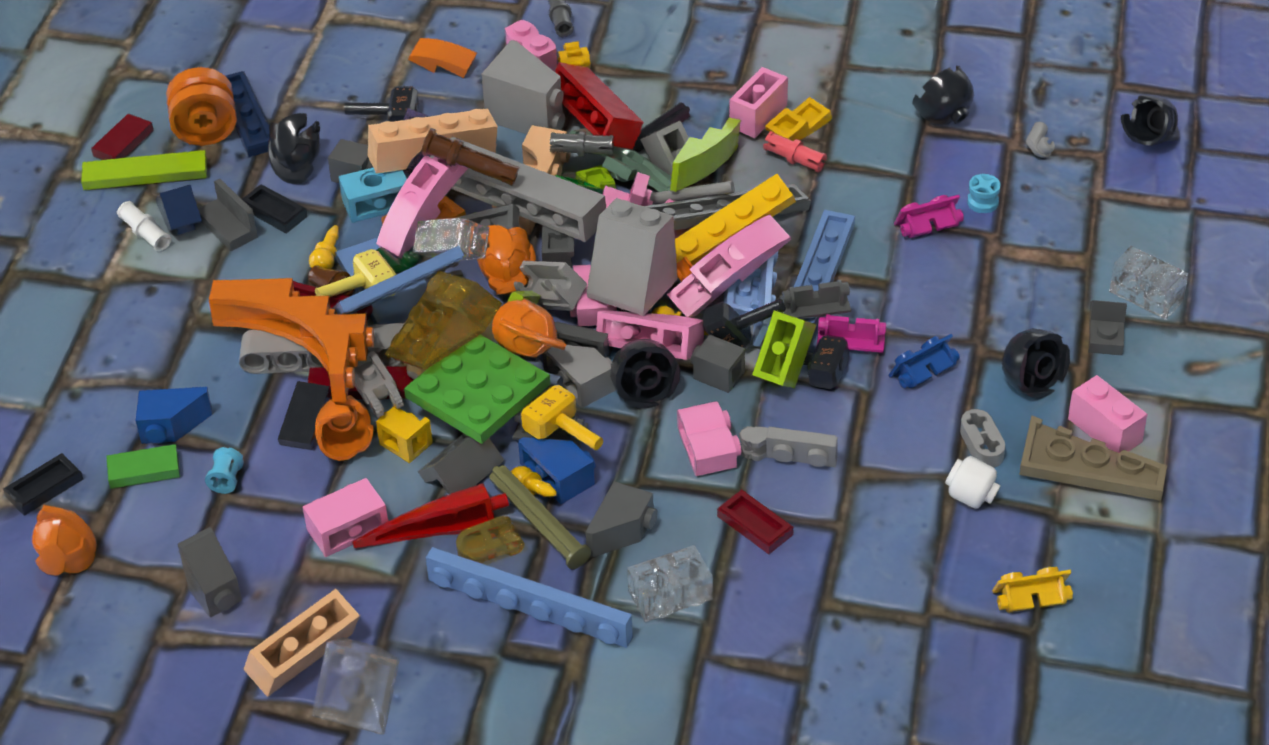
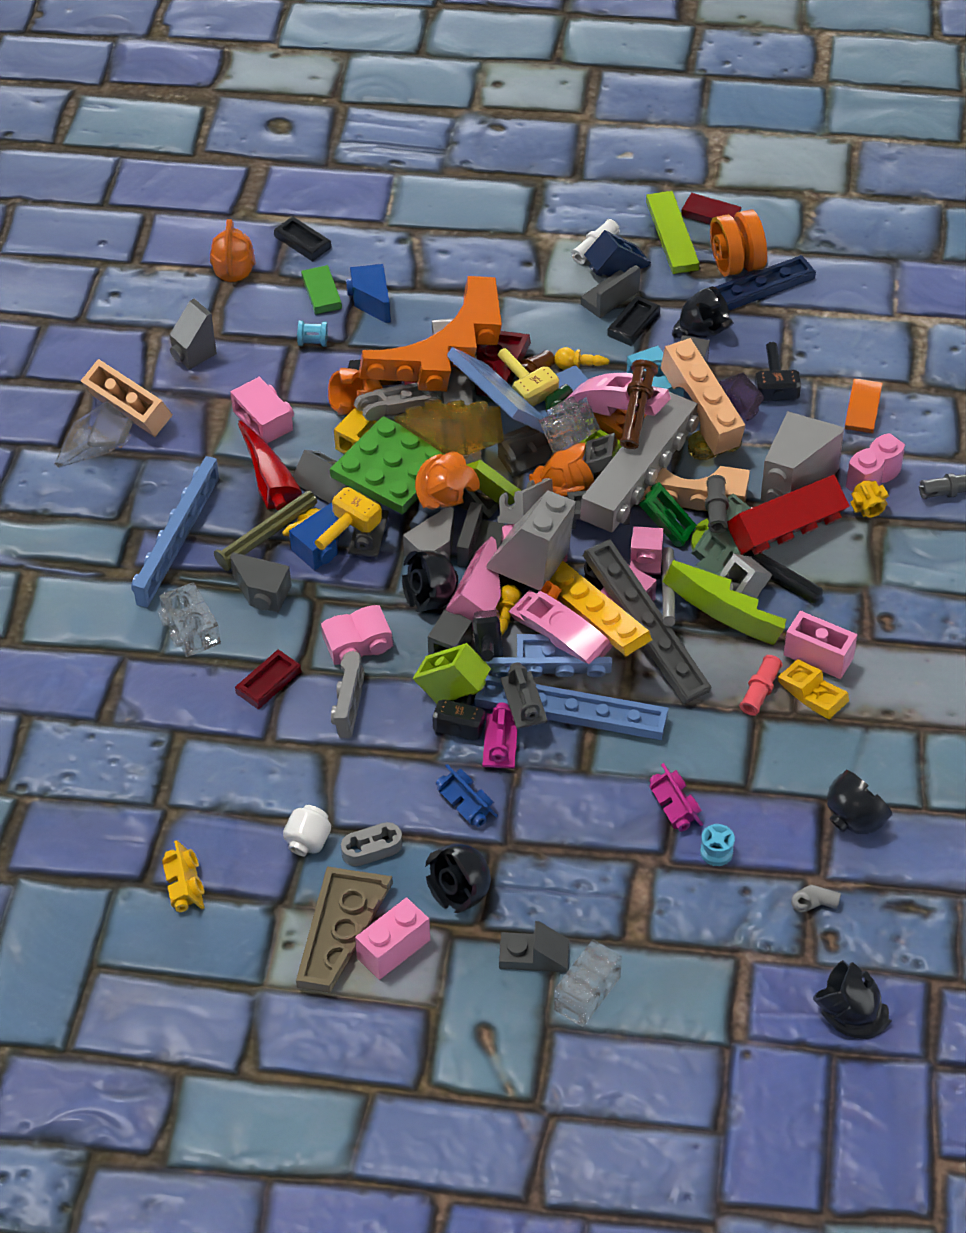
camera: 85 degrees right, 5 degrees up
clear yellow plate [456,516,525,563] -> none

